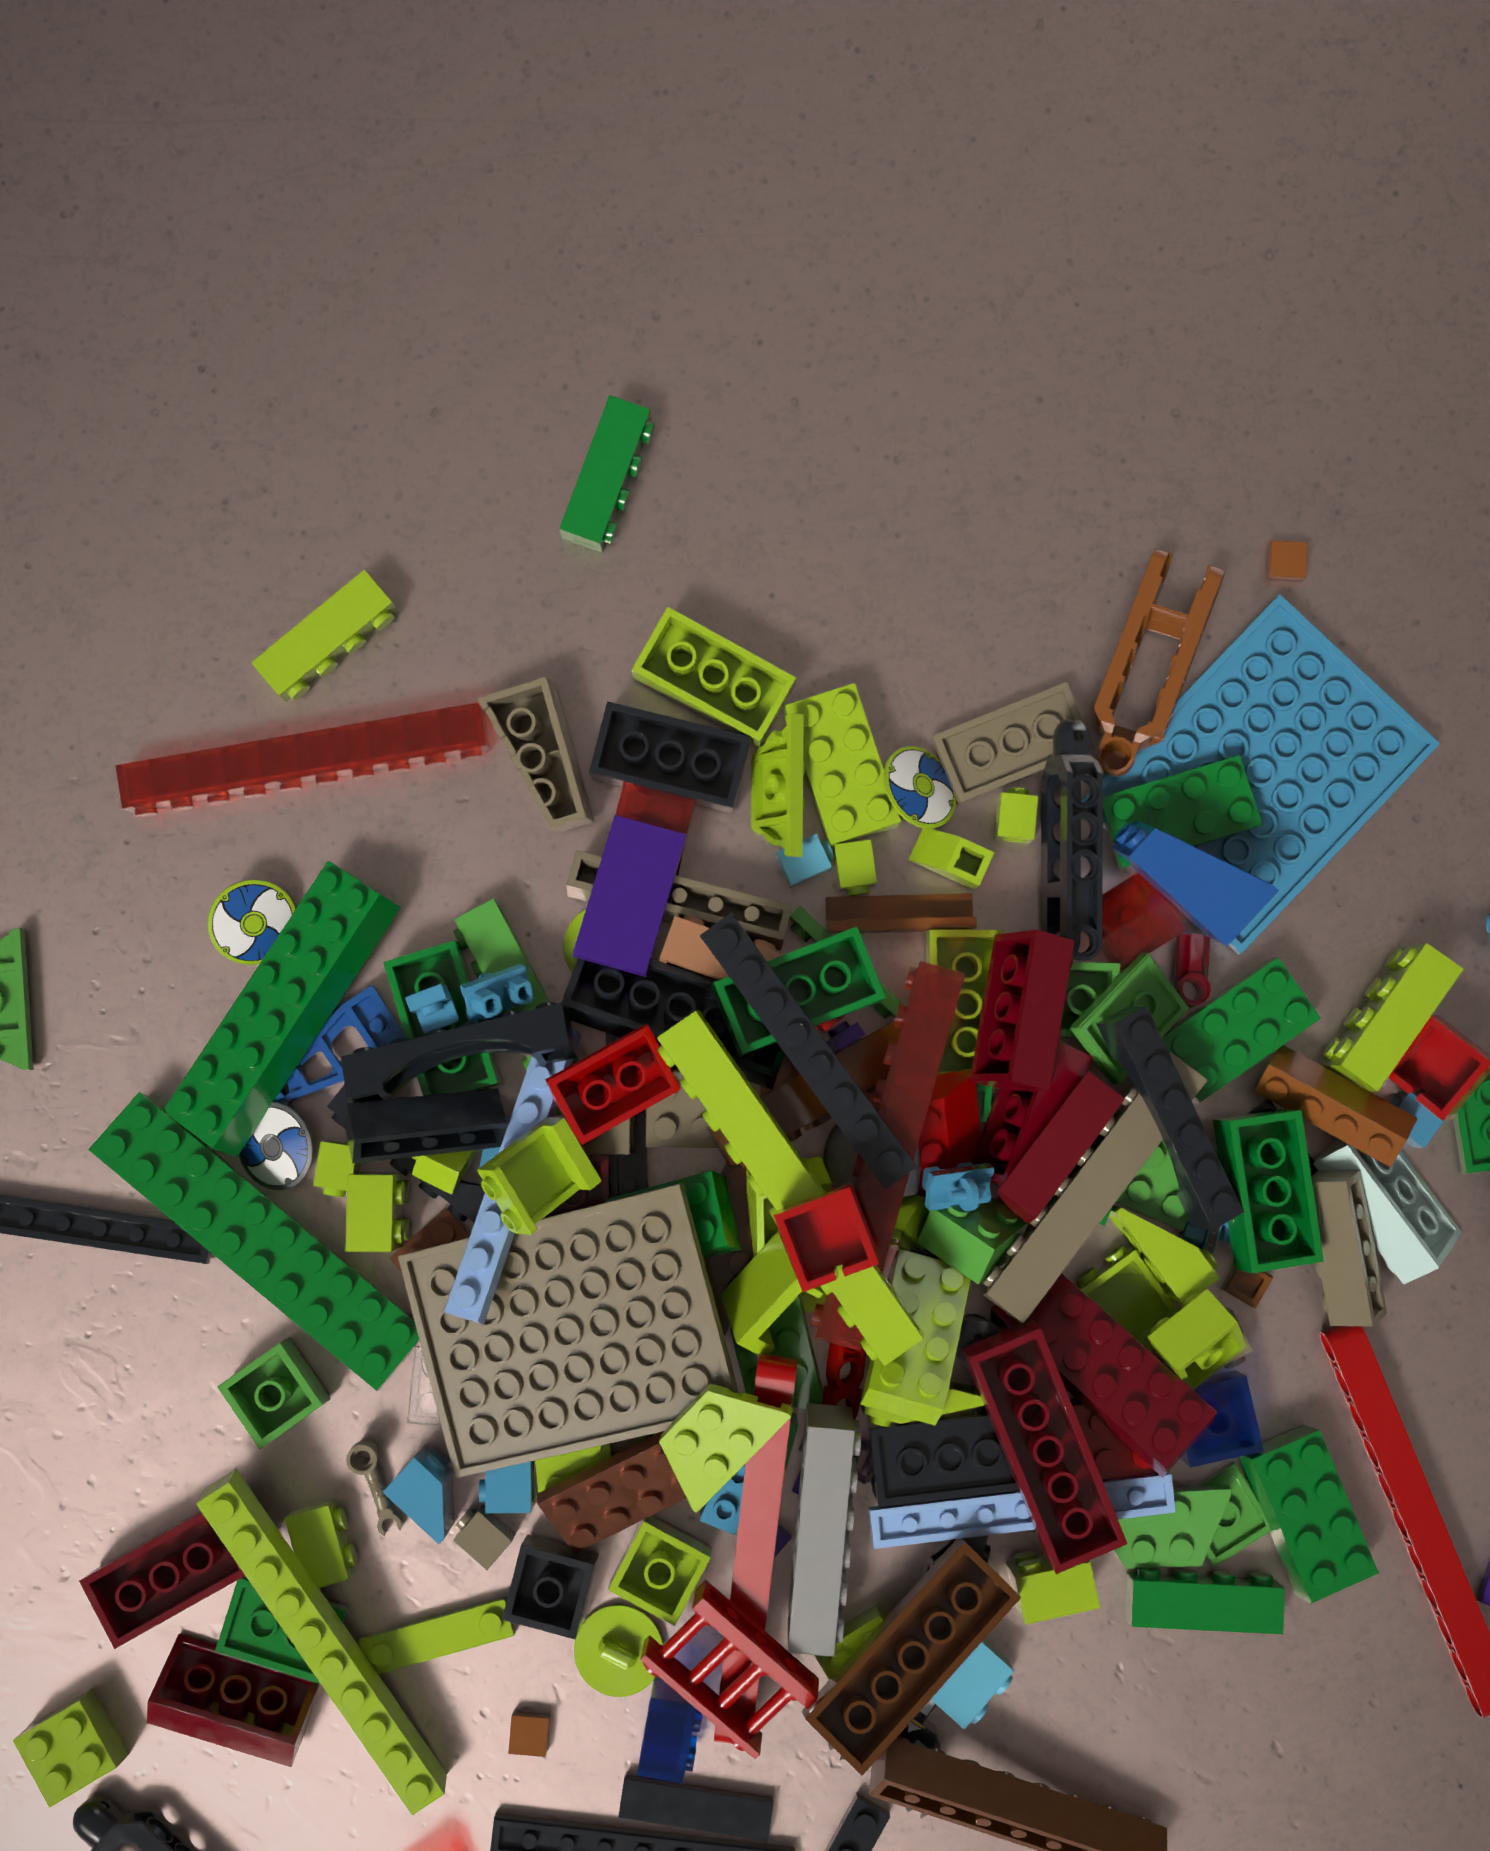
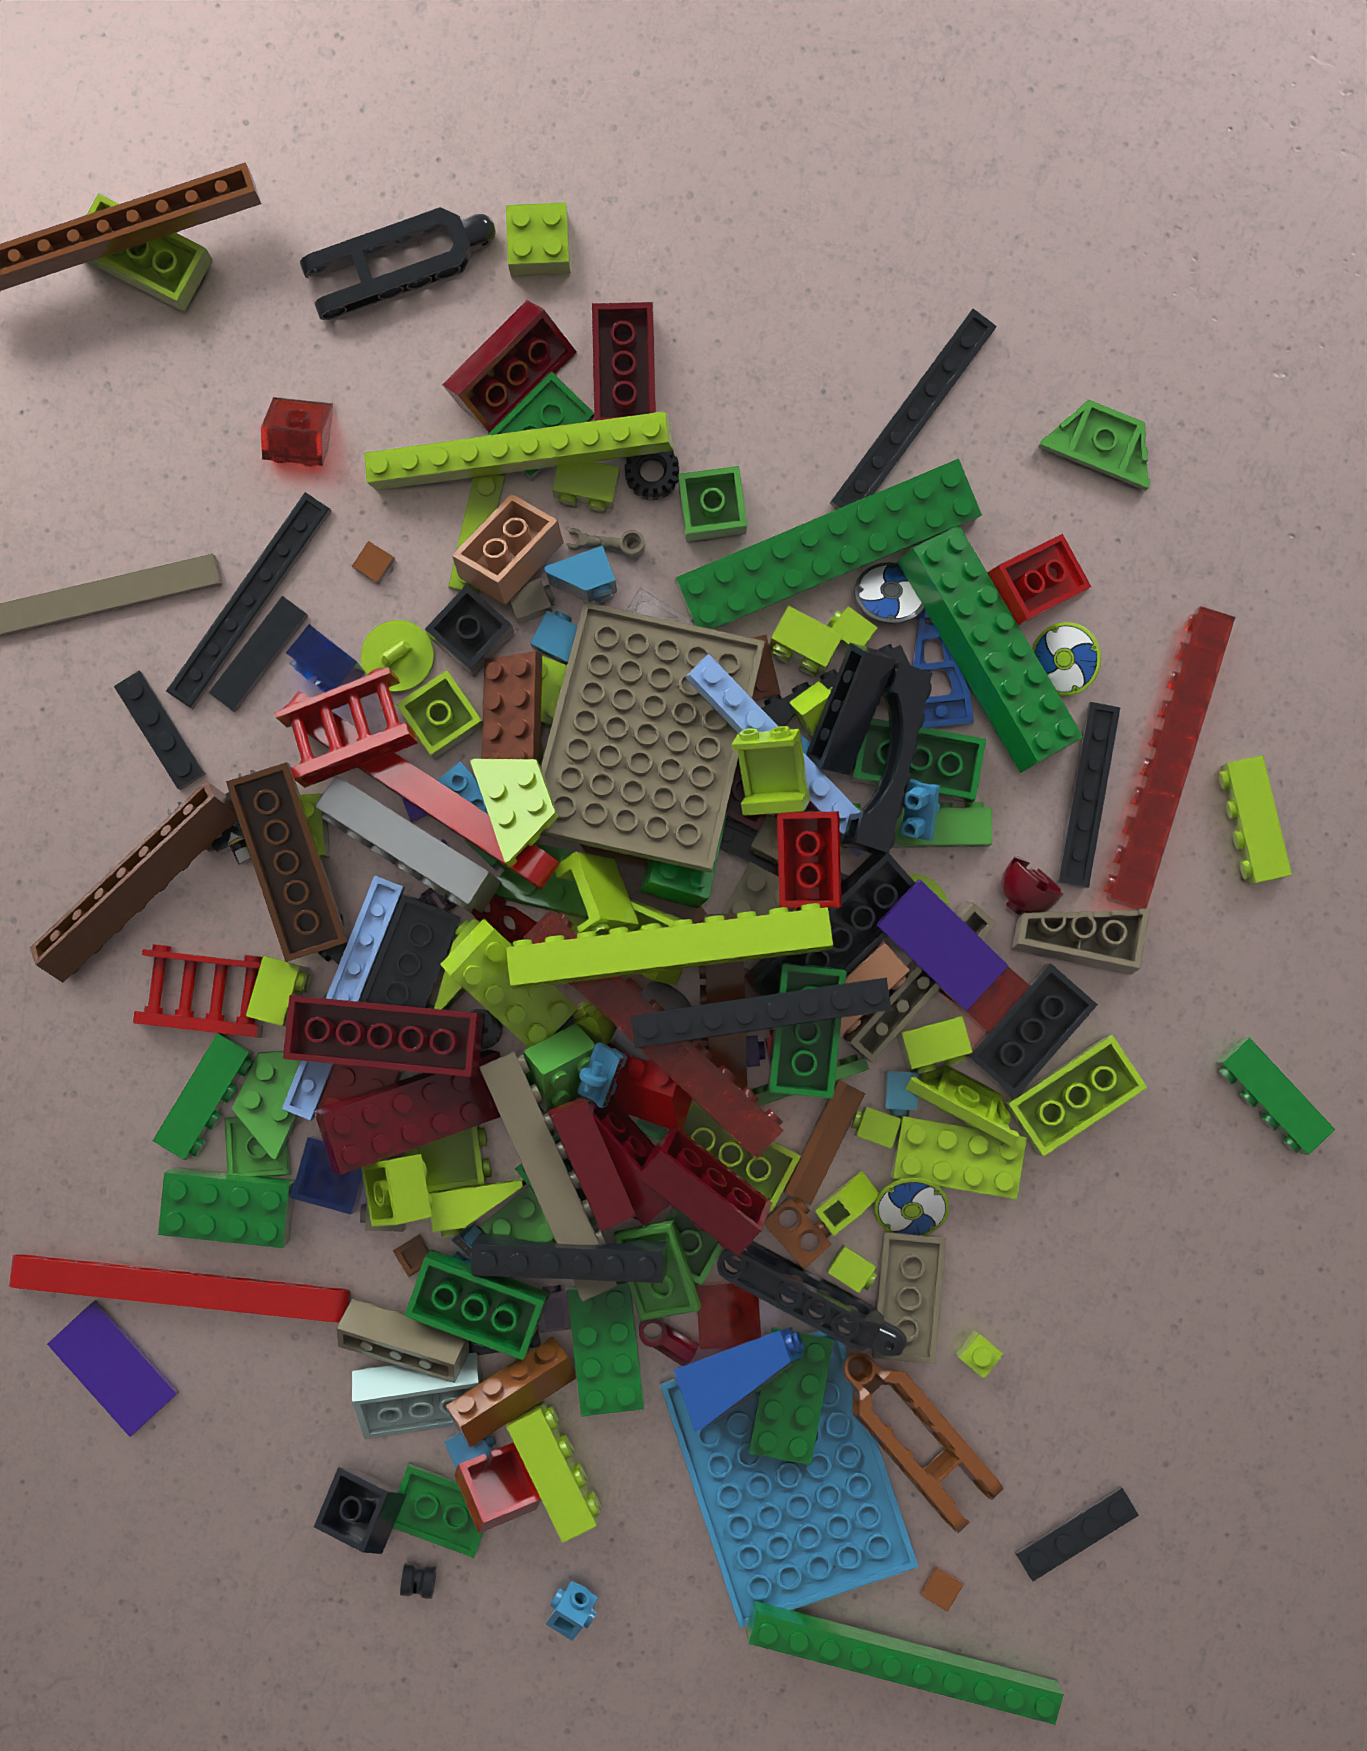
camera: 120 degrees right, 0 degrees up
dark azure bracket [405,984,459,1033] -> none
red piece [773,1183,880,1293] -> none
medium azure brick [931,1639,1014,1730] -> none
none -> red fence [133,944,263,1038]
none -> nougat brick [452,494,564,605]
none -> clear purple brick [539,1284,571,1333]
none -> black tyre [624,451,679,500]
none -> green brick [746,1601,1064,1725]
none -> dark orange brick [764,1196,832,1270]
none -> lime brick [897,1016,973,1074]
none -> lime brick [956,1330,1004,1378]
none -> red slope [987,534,1092,626]
none -> dark red cylinder [1001,856,1063,915]
none -> black plate [1015,1486,1139,1582]
none -> black plate [1057,702,1121,888]

